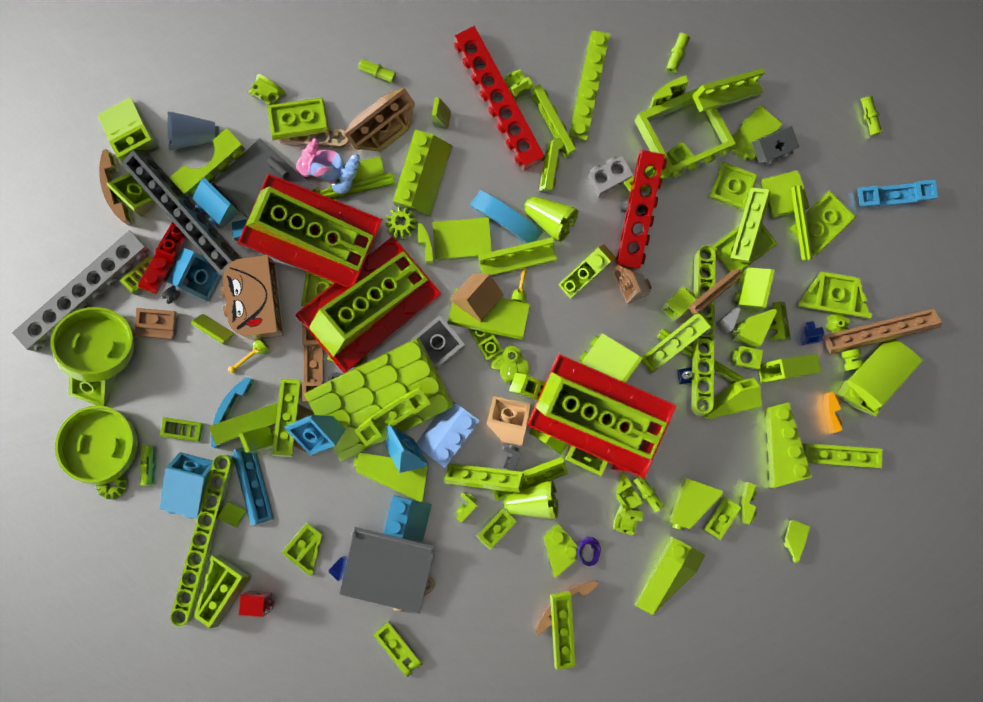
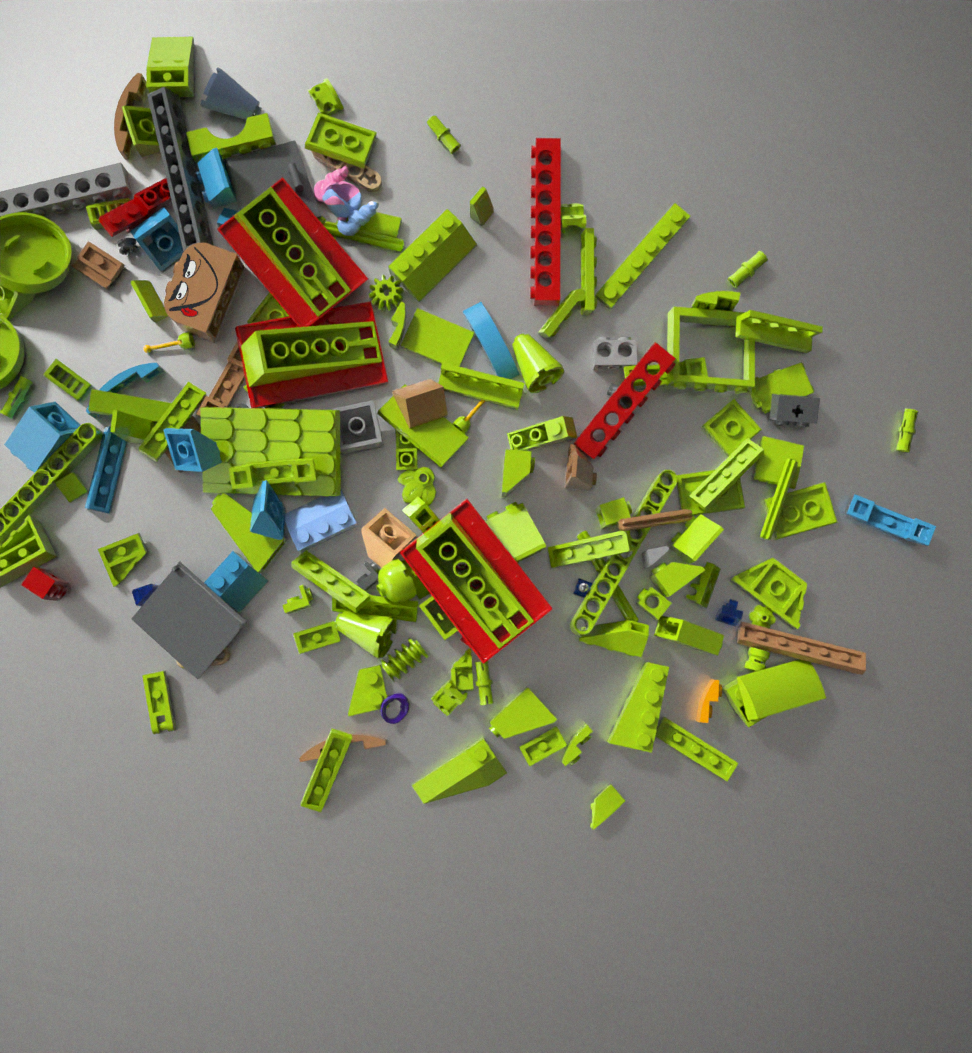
camera: 25 degrees right, 0 degrees up
medium nougat wedge [343,87,415,151] -> none
none -> lime cylinder [376,559,417,603]
none -> lime piece [380,638,429,682]
none -> lime slope [501,449,535,498]

